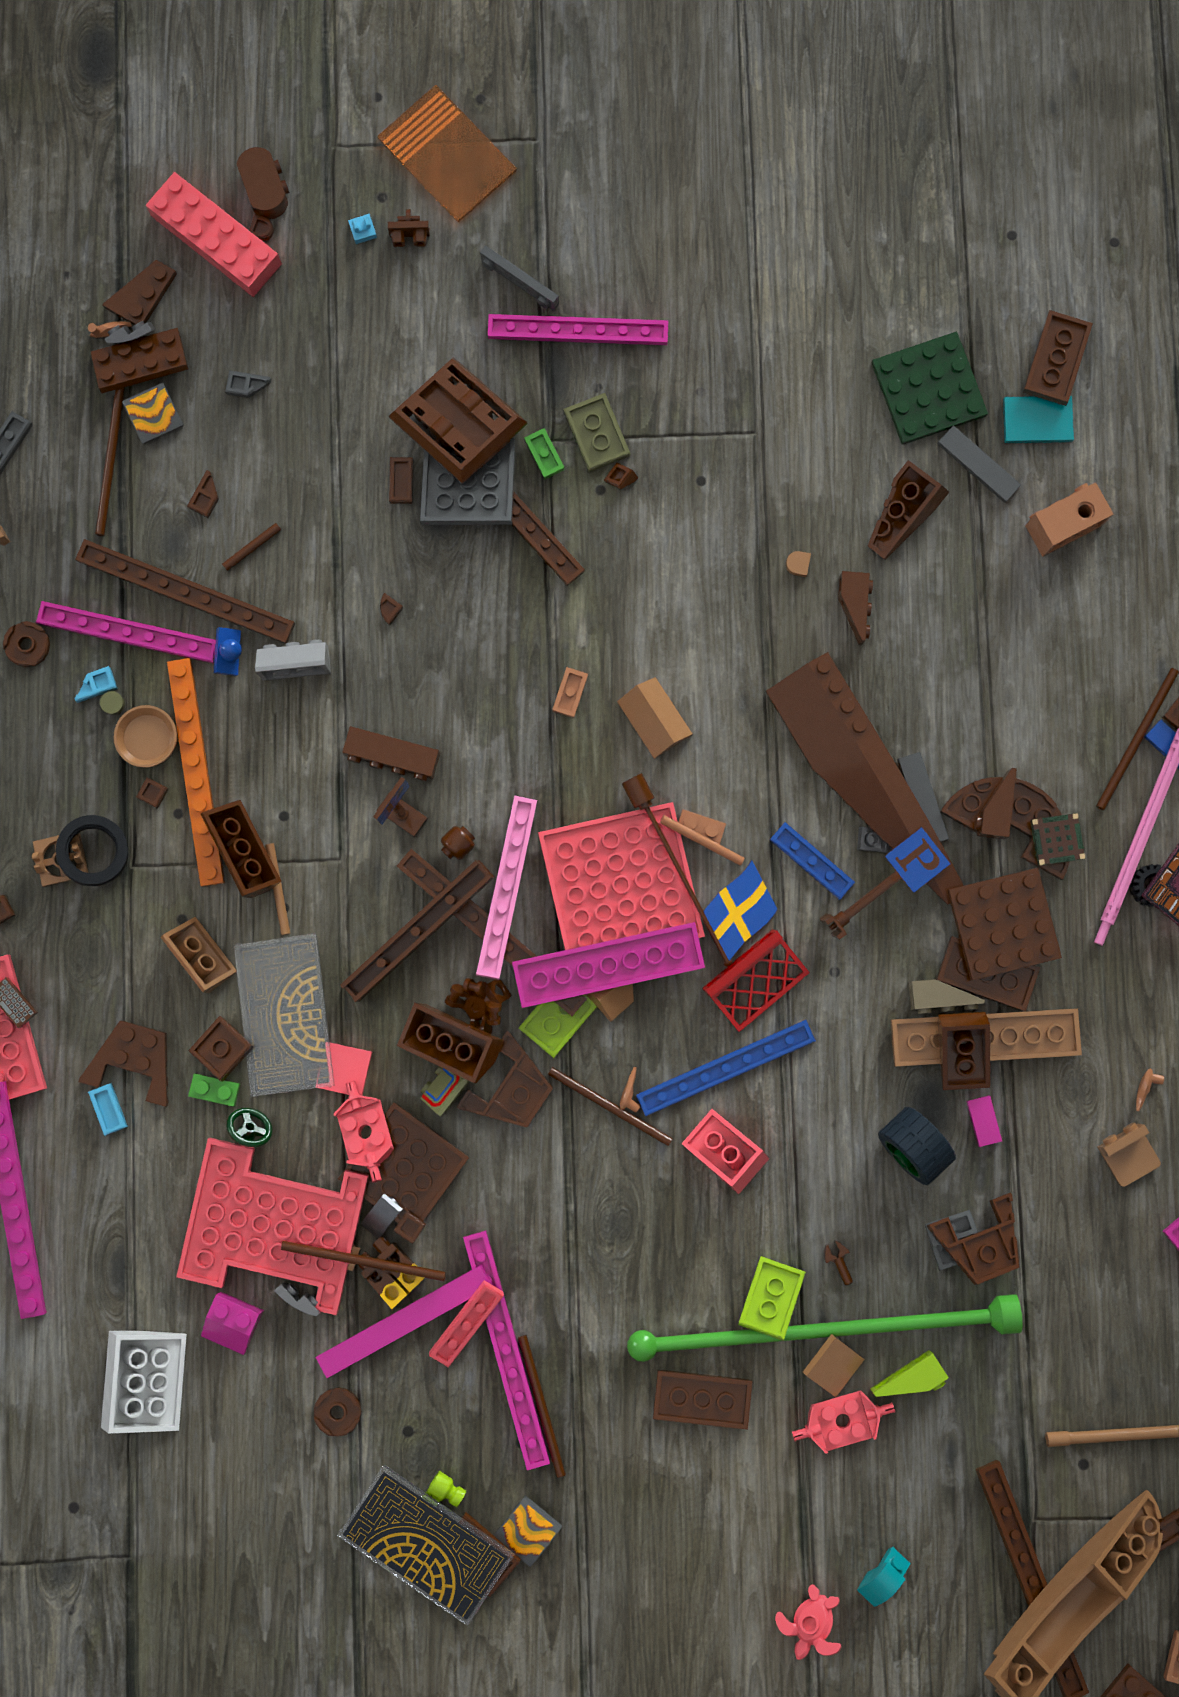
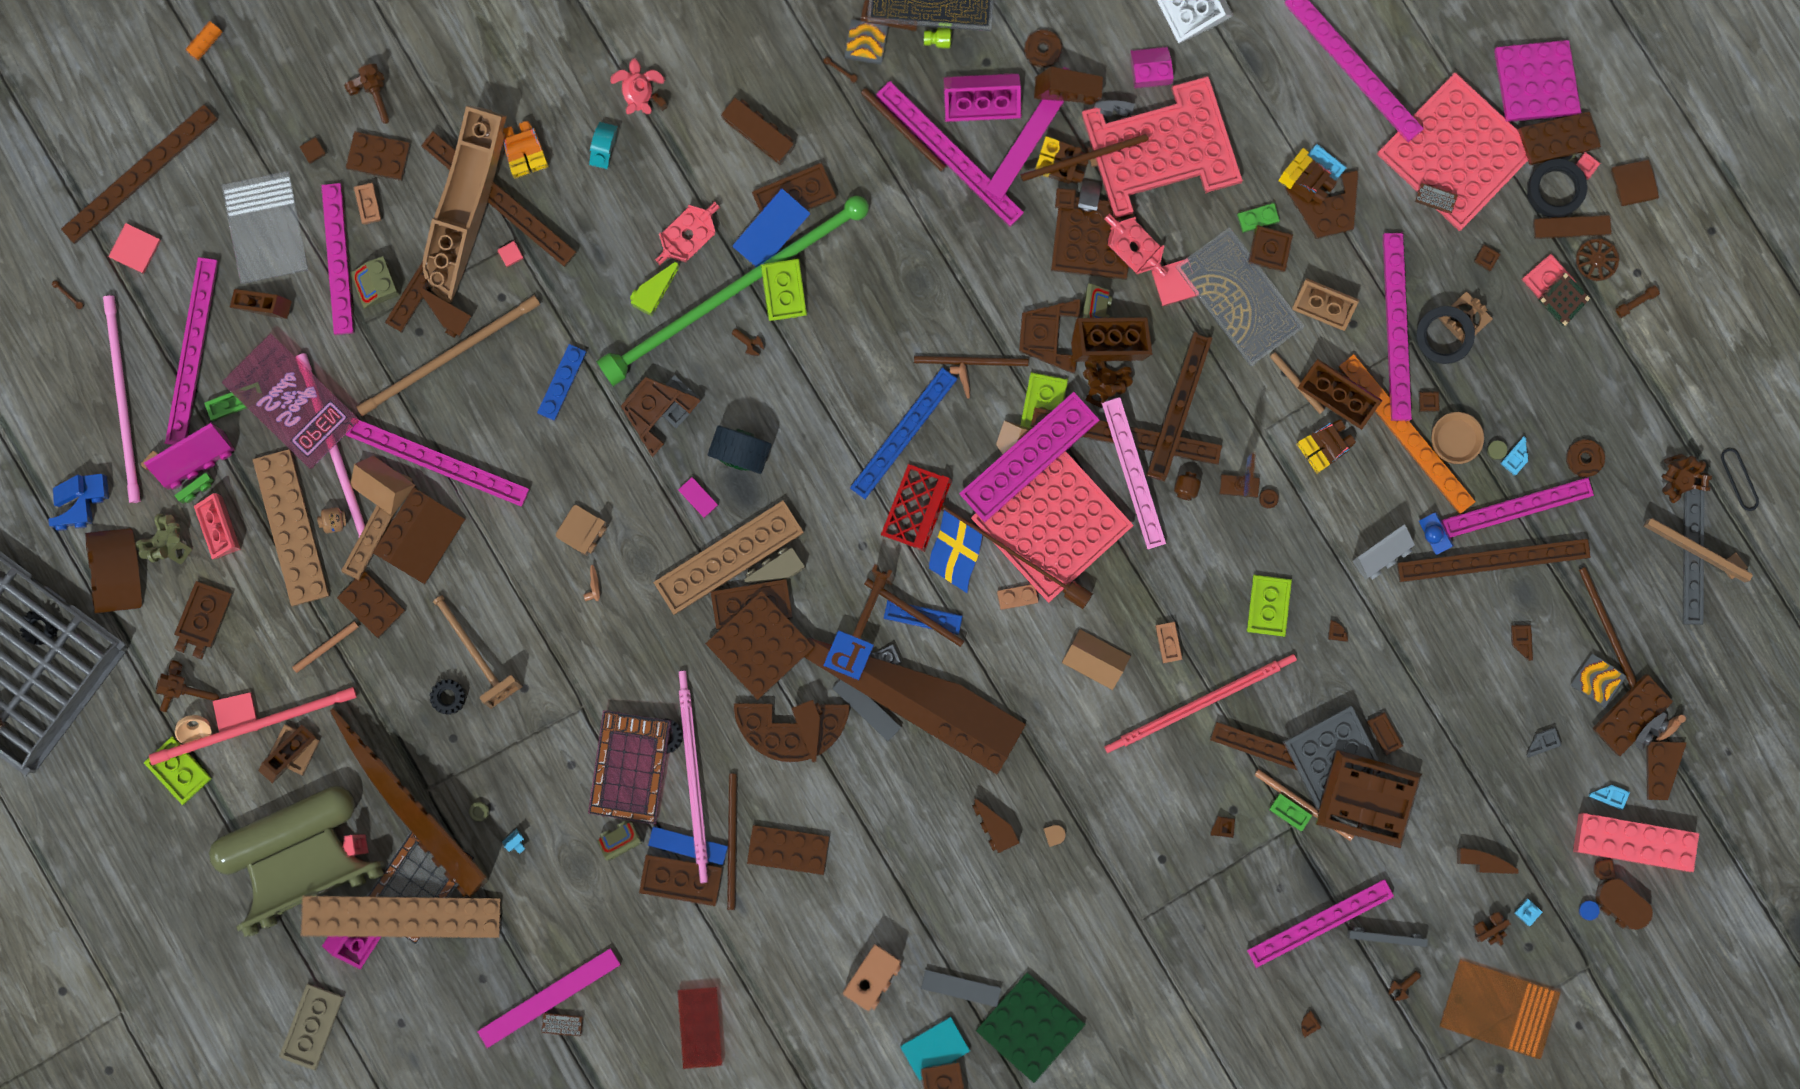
camera: 150 degrees right, 0 degrees up
reddish brown bar [222,523,281,571] -> none
dark green piece [226,1108,272,1148] -> none
reddish brown brick [342,726,440,781] -> none
coral tile [429,1280,504,1368] -> none
olive tile [563,393,631,472] -> none
nougat bar [660,815,745,866] -> none
coral slope [682,1109,769,1194] -> none
medium nougat tile [803,1334,865,1397] -> none
reddish brown wedge [868,460,949,560] -> none
reddish brown slope [938,1012,990,1090] -> none
tile [1030,813,1086,866] -> none
none -> reddish brown slope [419,288,471,338]
none -> coral tile [498,241,524,267]
none -> hips [503,121,549,179]
none -> blue plate [537,344,587,421]
none -> reddish brown tile [651,93,667,112]
none -> reddish brown brick [721,98,794,165]
none -> blue tile [732,188,810,267]
none -> reddish brown plate [747,825,829,875]
none -> reddish brown hinge [824,57,857,83]
none -> reddish brown piece [864,578,964,647]
none -> dark pink slope [943,74,1021,122]
none -> reddish brown wedge [1034,66,1103,105]
none -> coral axle [1104,654,1297,754]
none -> lime tile [1247,575,1292,637]
none -> nougat piece [1254,769,1355,841]
none -> reddish brown tile [1259,489,1279,509]
none -> reddish brown hips [1278,148,1338,204]
none -> reddish brown hips [1296,419,1356,474]
none -> reddish brown tile [1301,1011,1321,1038]
none -> dark pink plate [1383,233,1412,421]
none -> reddish brown bar [1388,971,1421,1001]
none -> reddish brown slope [1457,848,1519,874]
none -> blue tile [1579,901,1600,920]
none -> medium azure tile [1588,785,1630,810]

